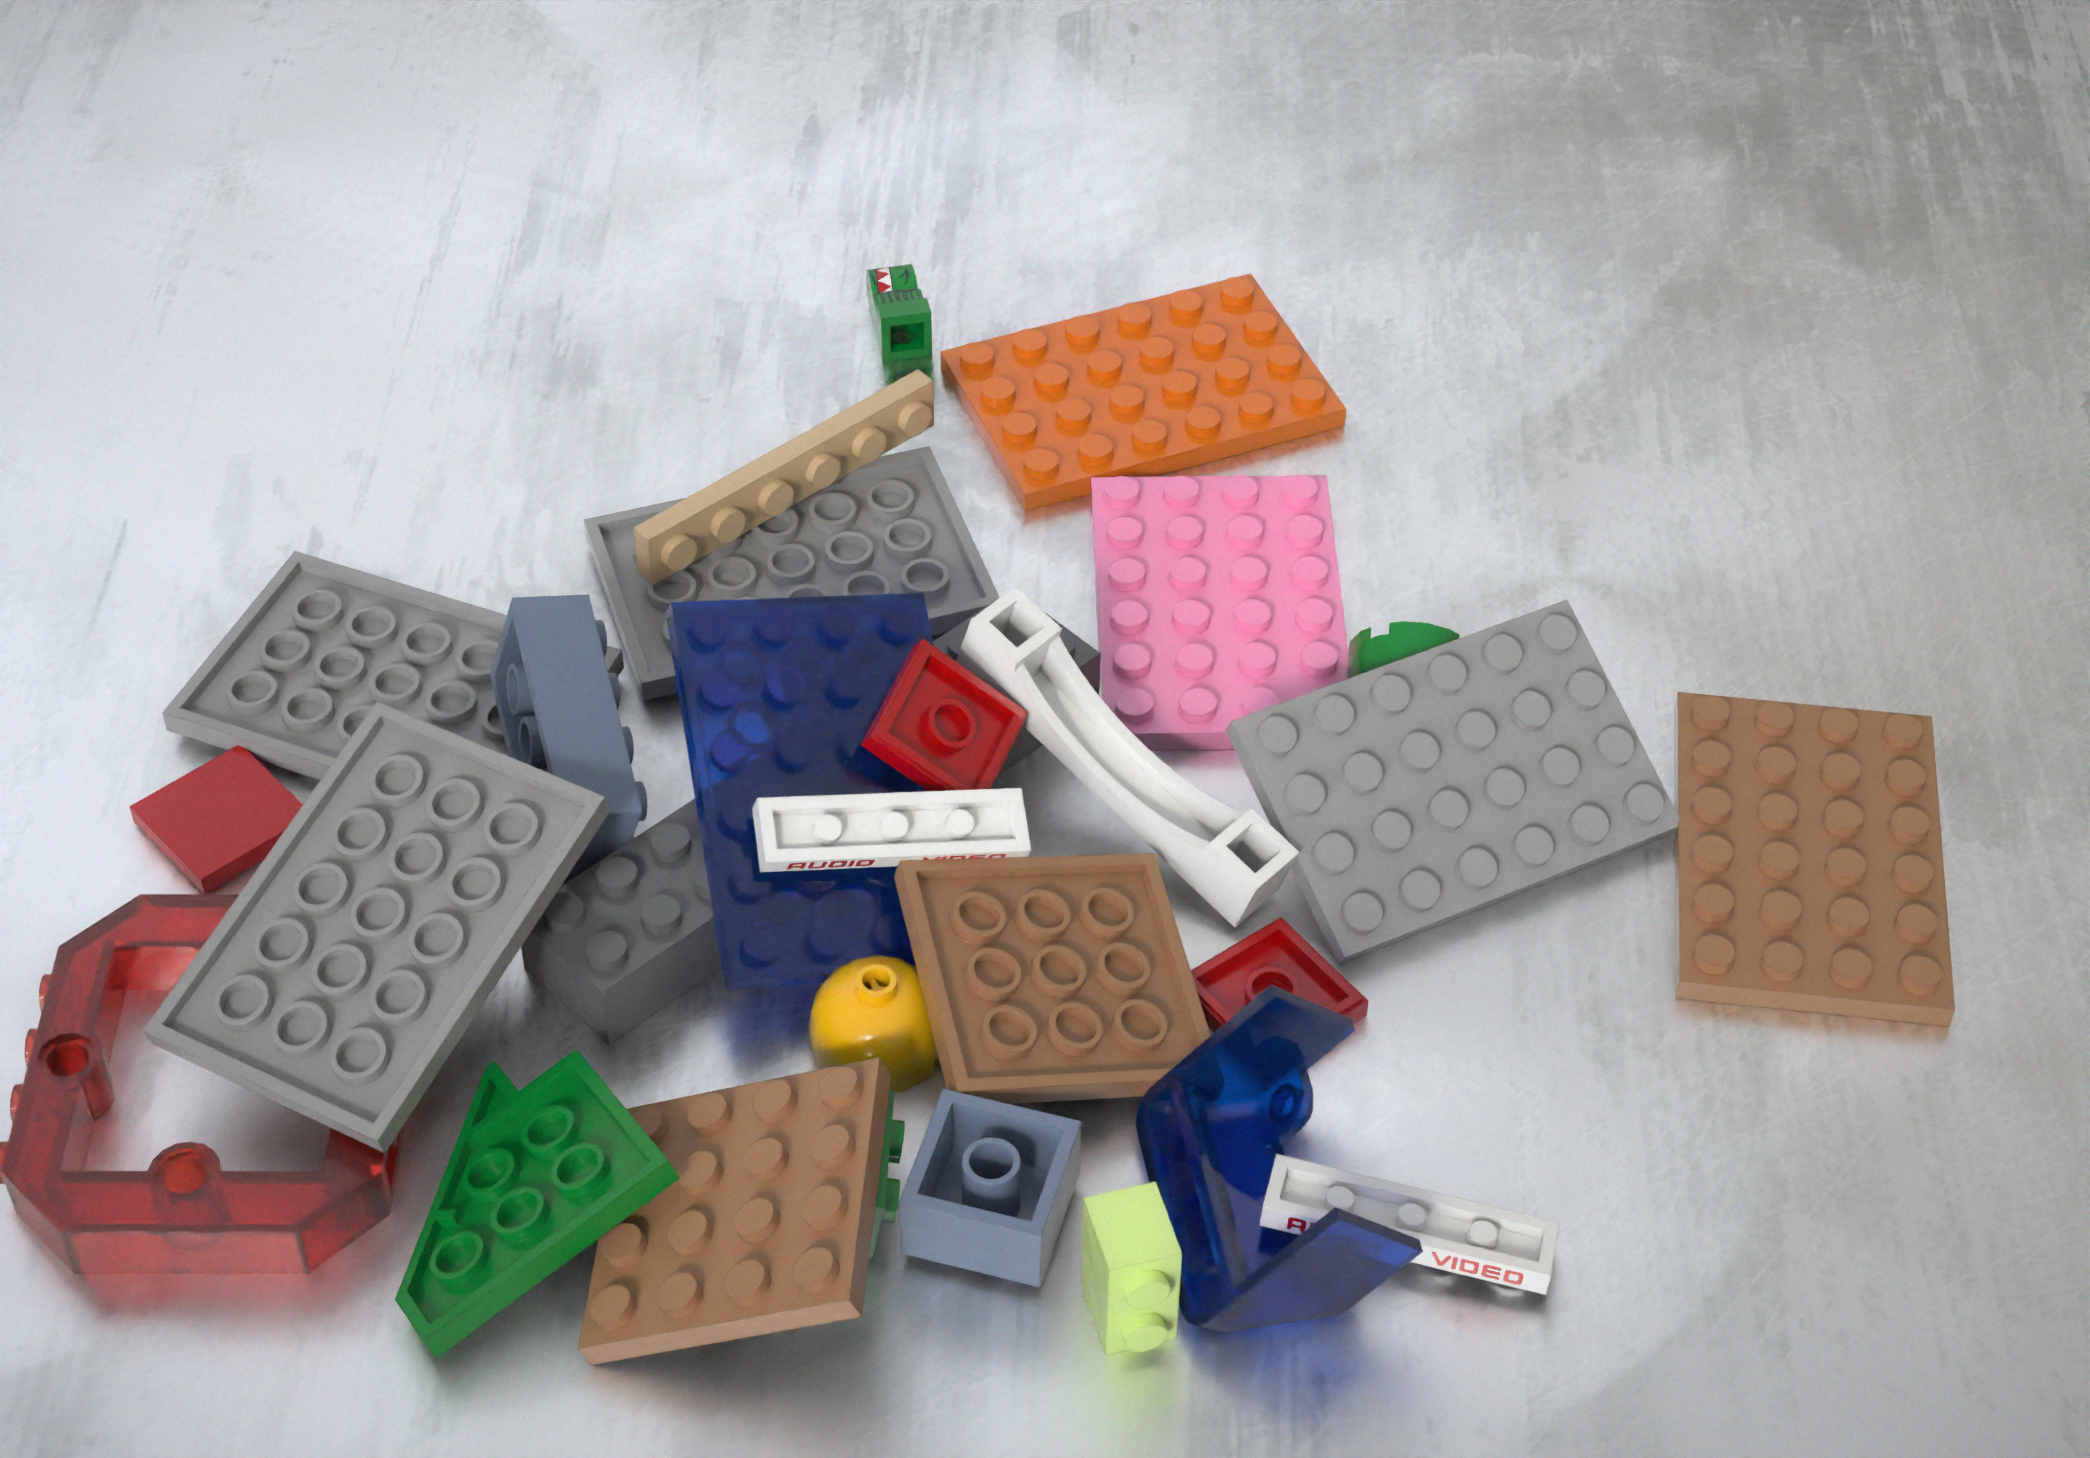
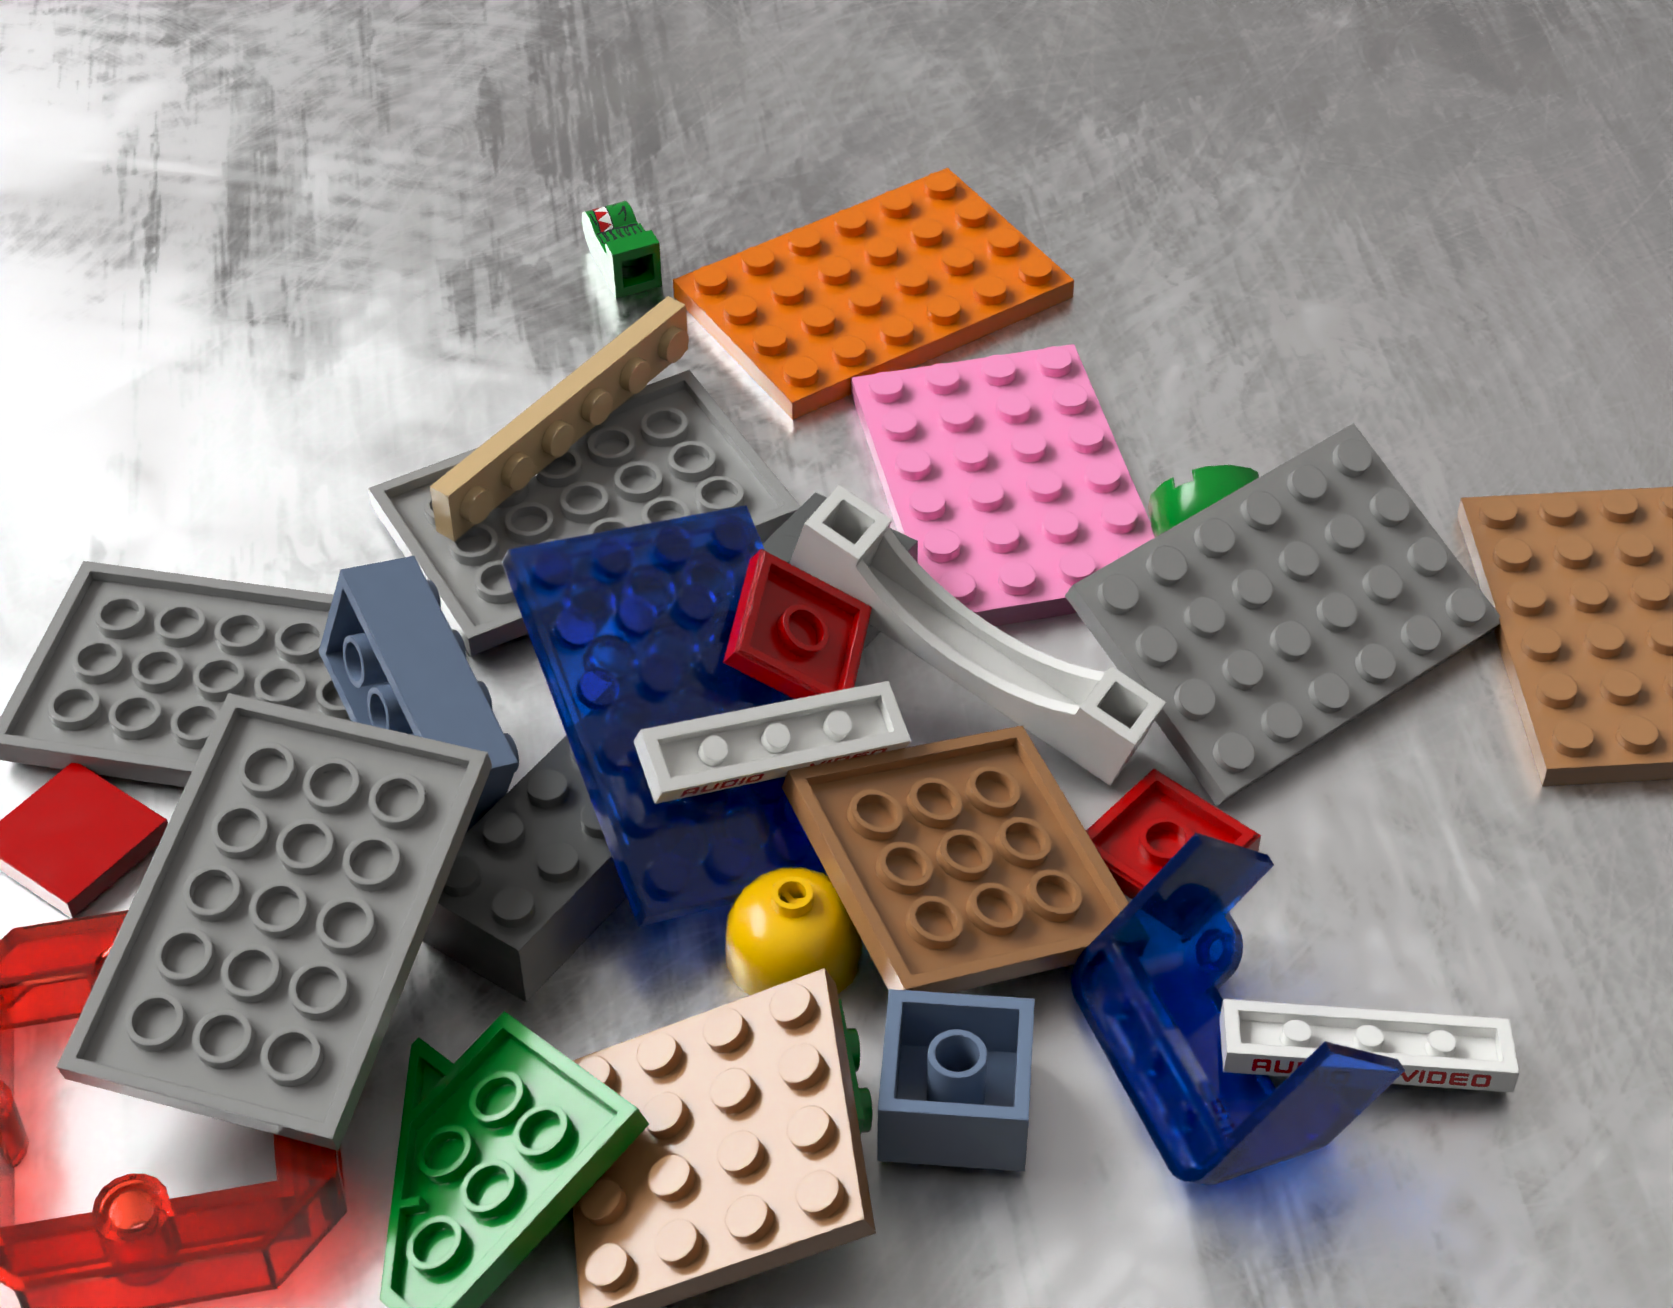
camera: 10 degrees left, 0 degrees up
yellowish green brick [1081,1182,1182,1355] -> none

